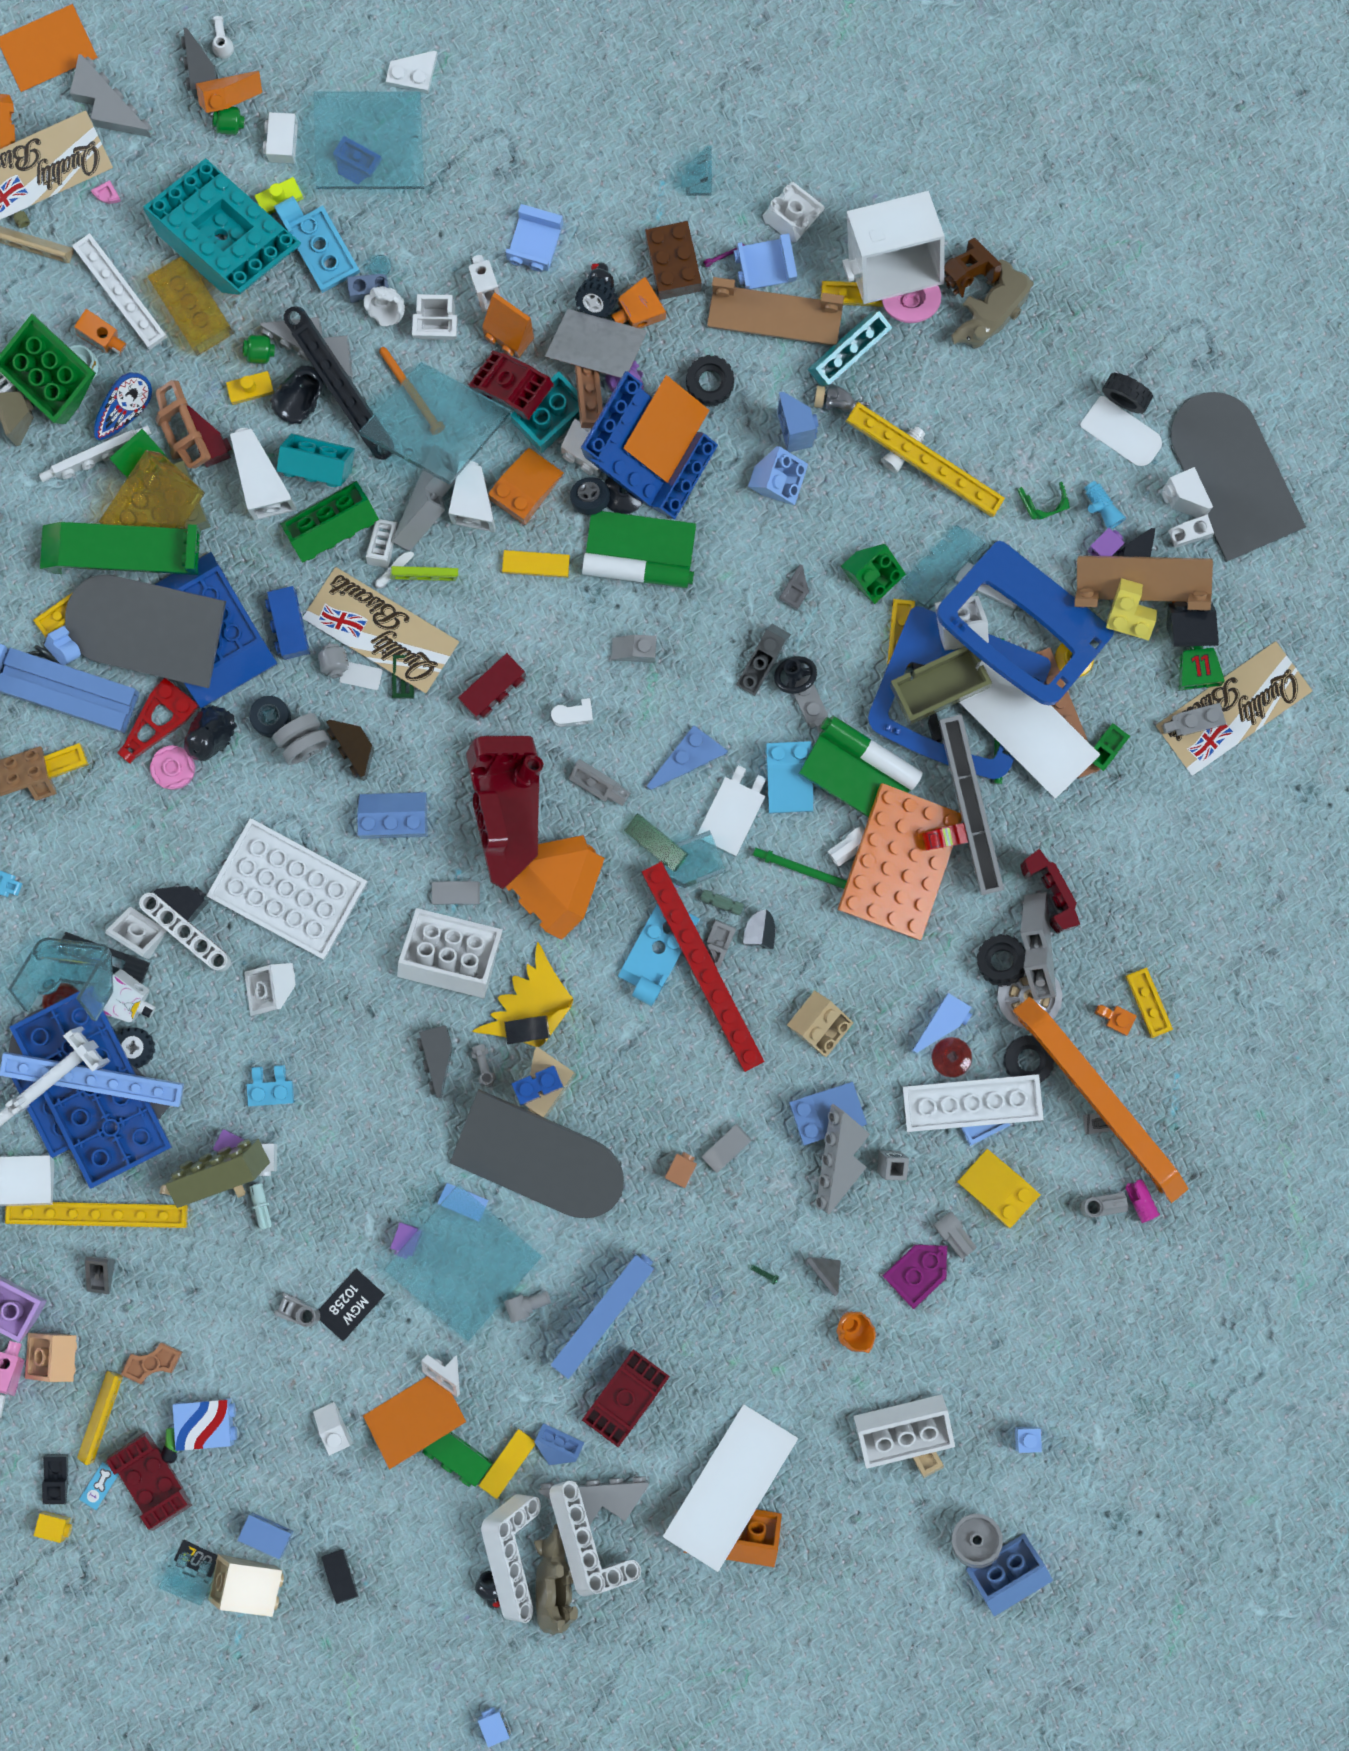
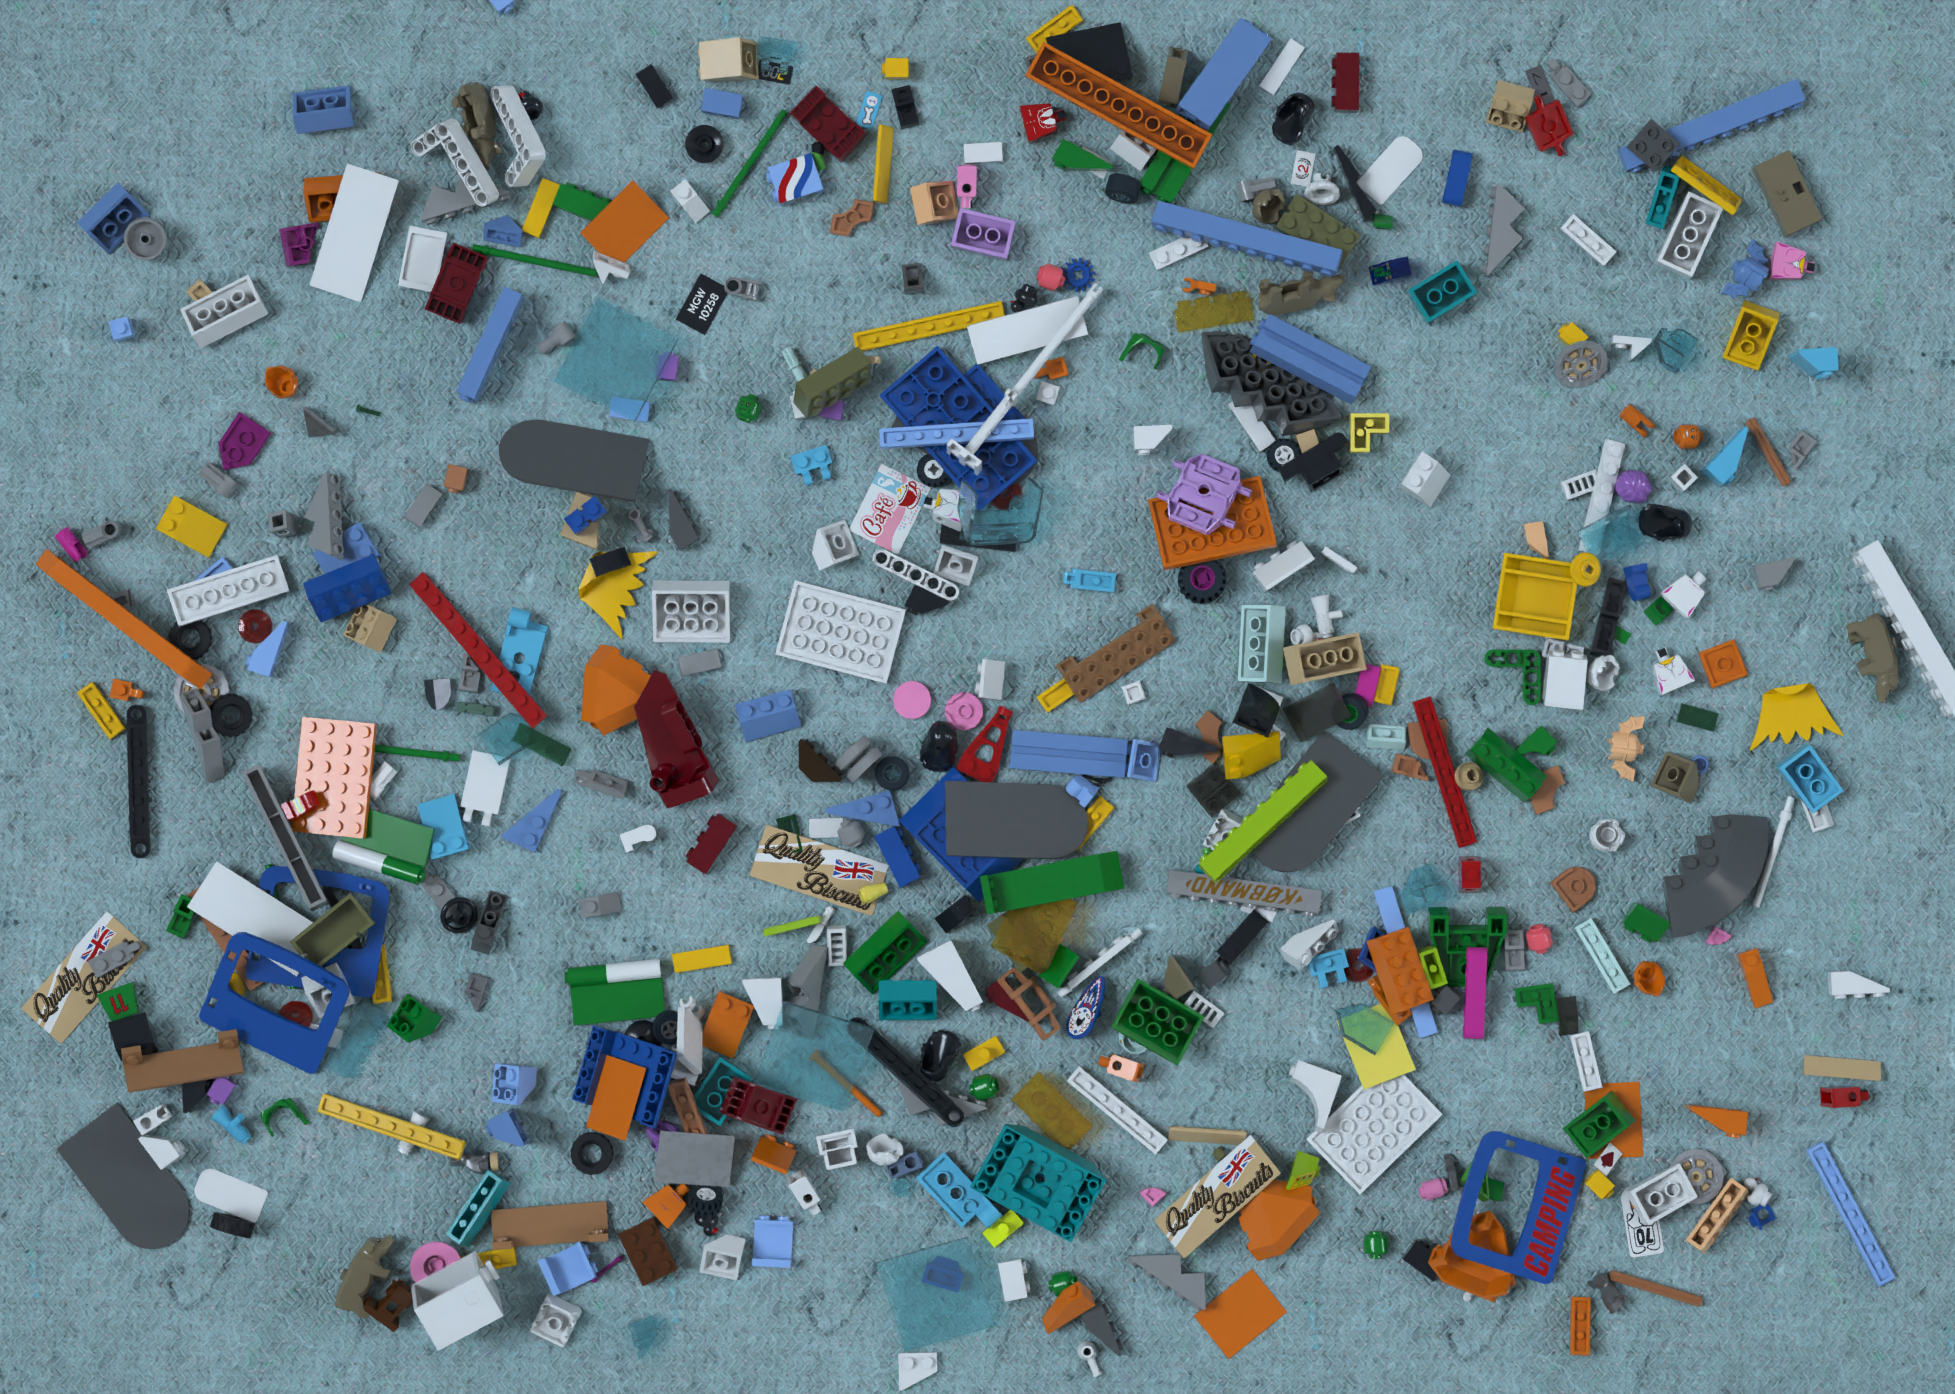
camera: 160 degrees right, 5 degrees up
dark red plate [1020,848,1080,934] -> none
light yellow brick [1106,578,1157,641] -> none
none -> black plate [126,705,151,858]
none -> clear red piece [278,1001,313,1027]
none -> magenta slope [279,222,319,267]
none -> medium blue slope [293,85,354,134]
none -> blue brick [303,554,392,622]
none -> white piece [398,226,448,292]
none -> green bar [472,244,597,277]
none -> white tile [677,996,705,1075]
none -> black dish [685,125,723,163]
none -> white slope [699,1235,745,1280]
none -> green bar [711,109,788,218]
none -> green head [734,394,763,424]
none -> medium blue wing [825,790,900,827]
none -> sticker [849,464,931,555]
none -> light yellow cone [858,882,888,904]
none -> bright pink tile [893,681,931,719]
none -> black slope [934,895,976,933]
none -> white slope [975,659,1005,700]

